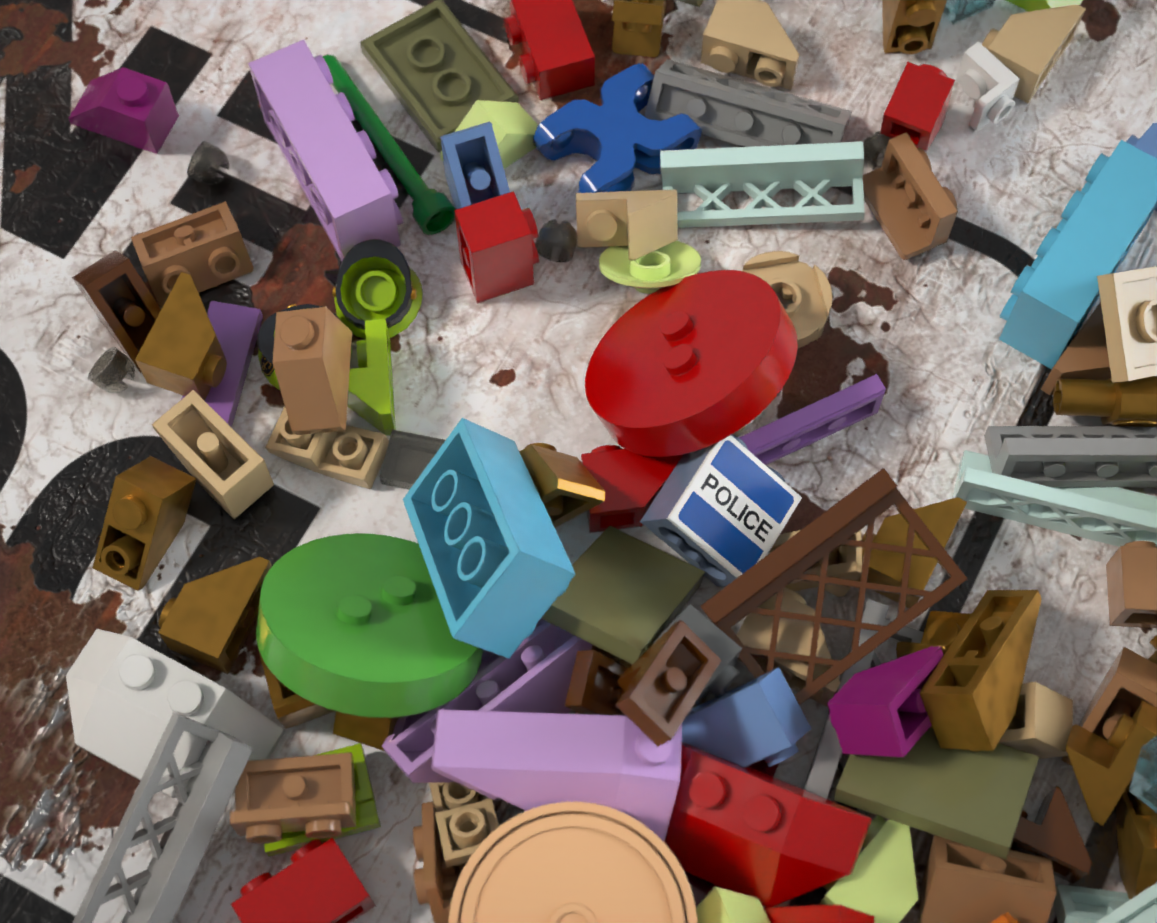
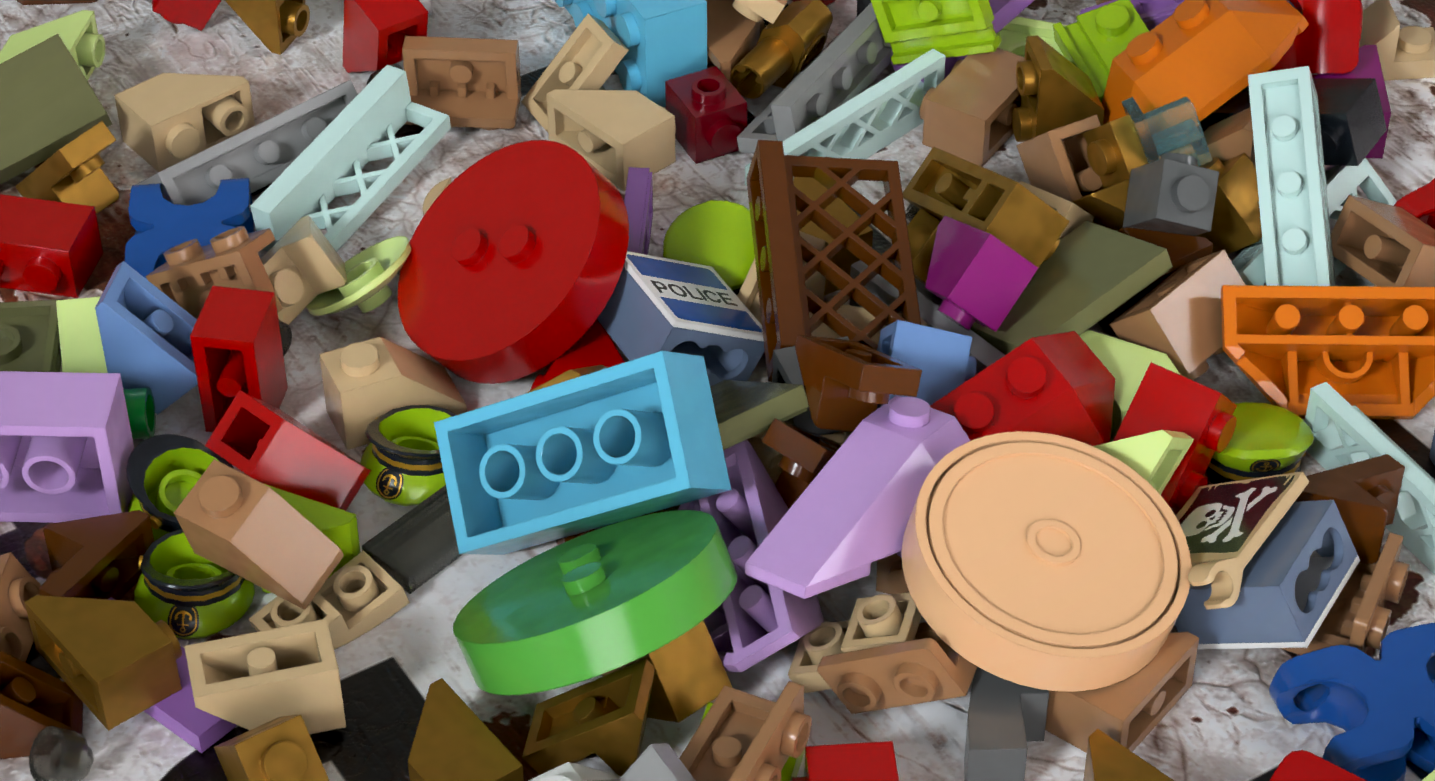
camera: 60 degrees left, 25 degrees down
none -> reddish brown slope [38,510,154,600]
none -> medium nougat bracket [145,226,283,319]
none -> red slope [205,390,371,511]
none -> tan slope [319,337,467,450]
none -> piece [360,405,456,506]
none -> tan slope [521,13,629,132]
none -> tan slope [546,89,676,191]
none -> lime piece [663,200,755,295]
none -> dark red brick [665,66,747,164]
none -> dark grey brick [1123,153,1219,236]

